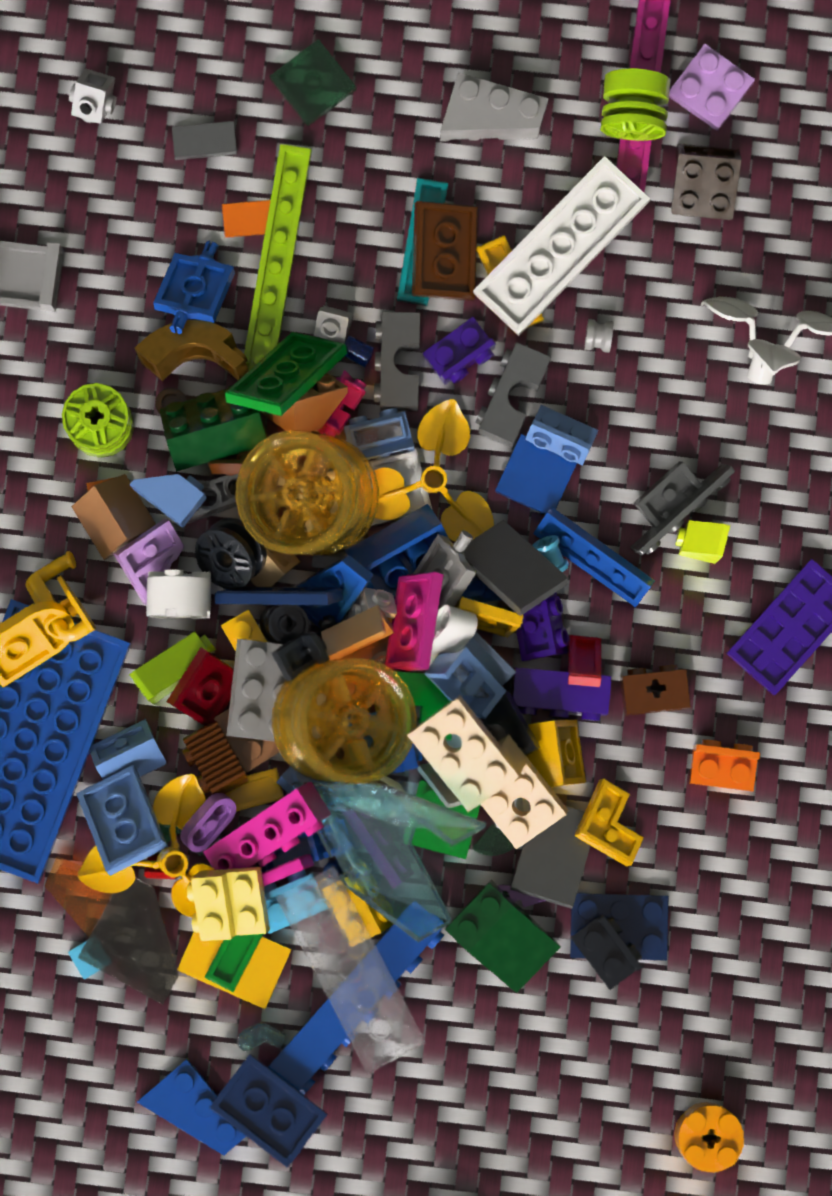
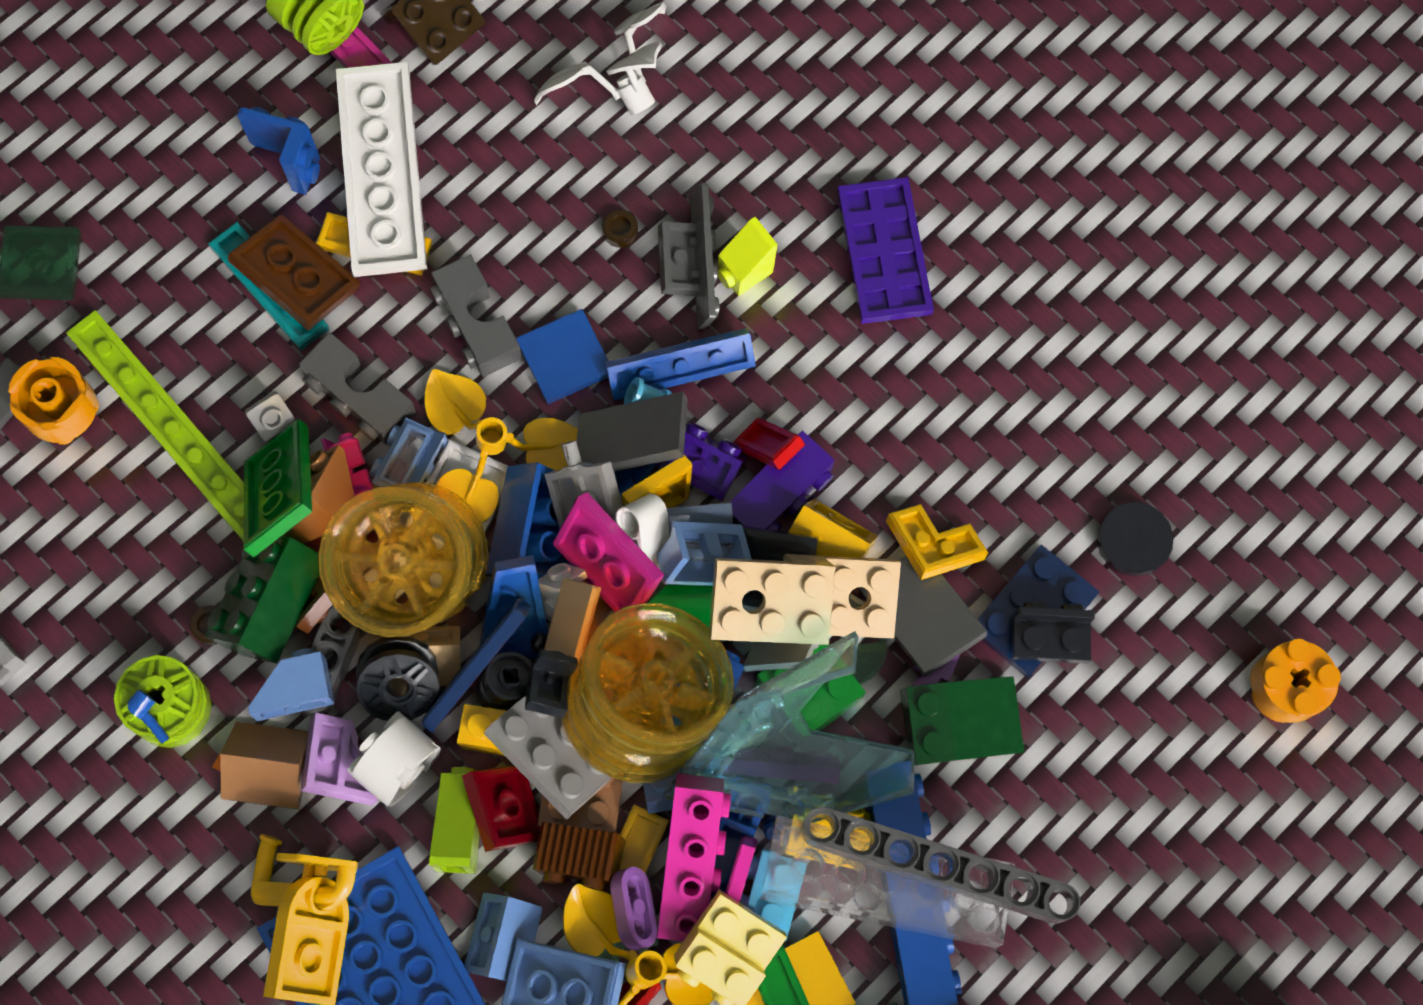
camera: 55 degrees left, 10 degrees down
pearl gold arch [135,320,249,381] -> none
blue plate [153,241,235,334] -> none
orange sticker [222,200,271,238] -> none
clear blue hinge [344,335,375,367] -> none
dark purple bracket [422,317,496,385] -> none
light grey wedge [440,72,548,142] -> none
medium blue bracket [525,405,599,466] -> none
light grey wheel [584,318,614,353] -> none
reddish brown brick [620,664,691,716] -> none
orange bracket [689,739,760,792] -> none
none -> light orange brick [8,357,99,445]
none -> blue hand [127,690,169,744]
none -> blue bracket [237,107,320,195]
none -> dark brown tile [602,209,638,248]
none -> dark grey beam [801,807,1081,924]
none -> black tile [1097,502,1174,577]

